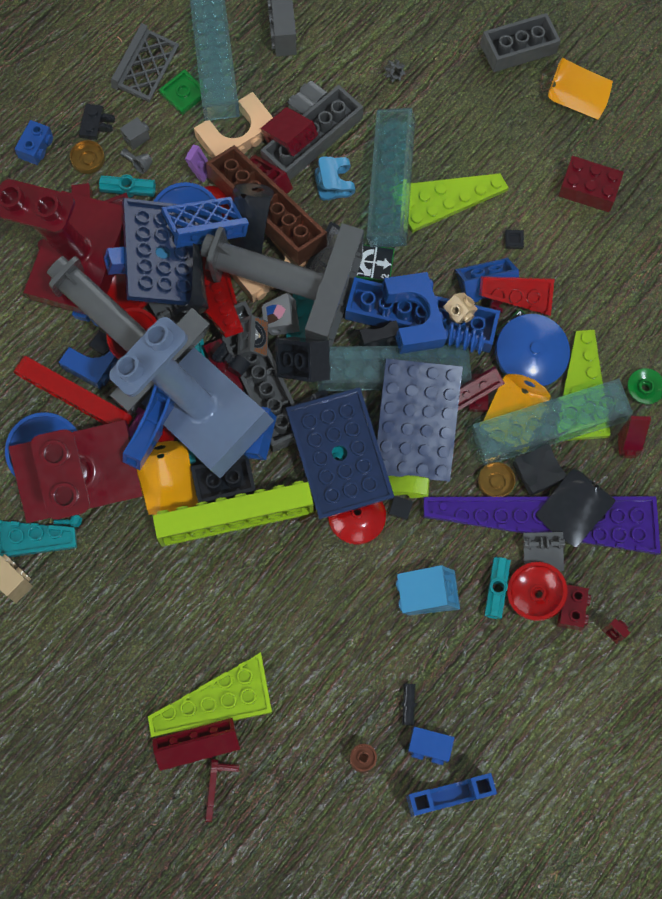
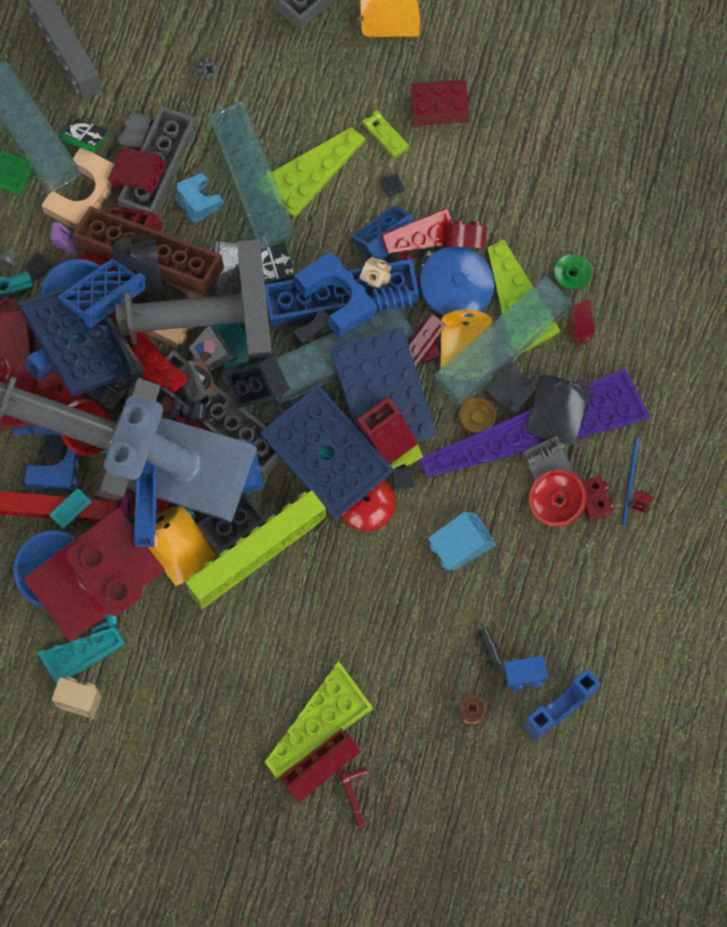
camera: 25 degrees left, 0 degrees up
teal piece [484,557,511,619] -> none
none -> black tile [25,252,52,279]
none -> teal tile [50,488,92,530]
none -> tile [61,118,110,152]
none -> dark red slope [354,397,418,465]
none -> lime plate [362,110,409,159]
none -> dark red brick [446,220,487,248]
none -> blue piece [622,438,639,526]

